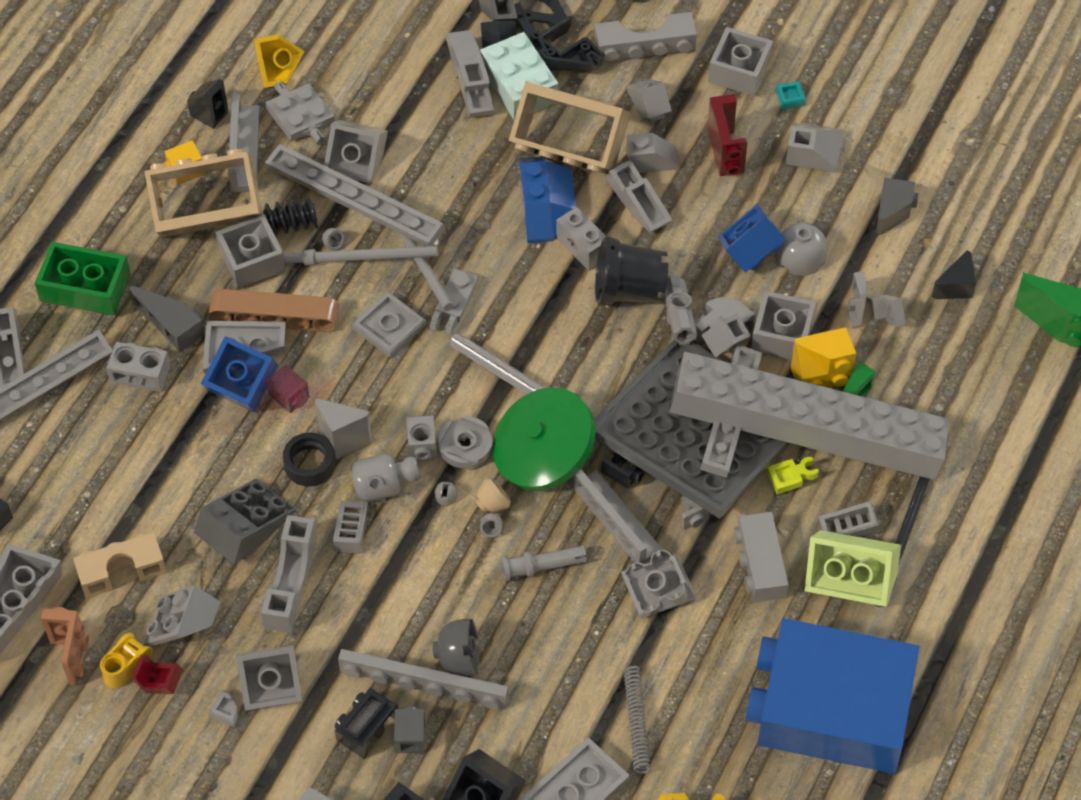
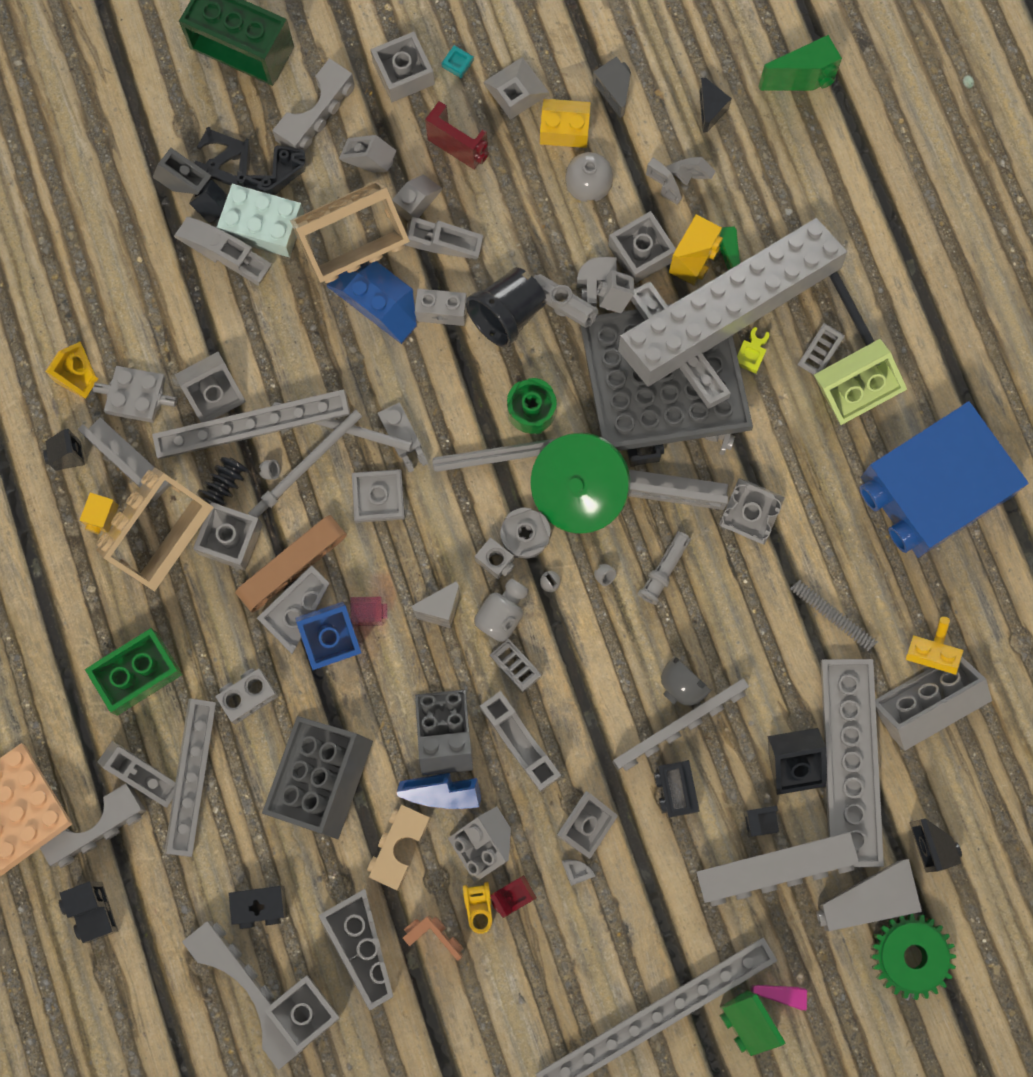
camera: 45 degrees left, 20 degrees up
dark grey slope [129,286,205,352] -> none
black tyre [283,432,335,487] -> none
dark grey brick [394,706,425,753] -> none
tan cone [475,478,511,513] -> none
blue slope [718,203,785,273] -> none
light grey brick [734,512,789,603] -> none
none -> dark grey slope [262,716,373,840]
none -> slope [397,773,482,809]
none -> green brick [507,378,557,434]
none -> yellow slope [540,99,591,148]

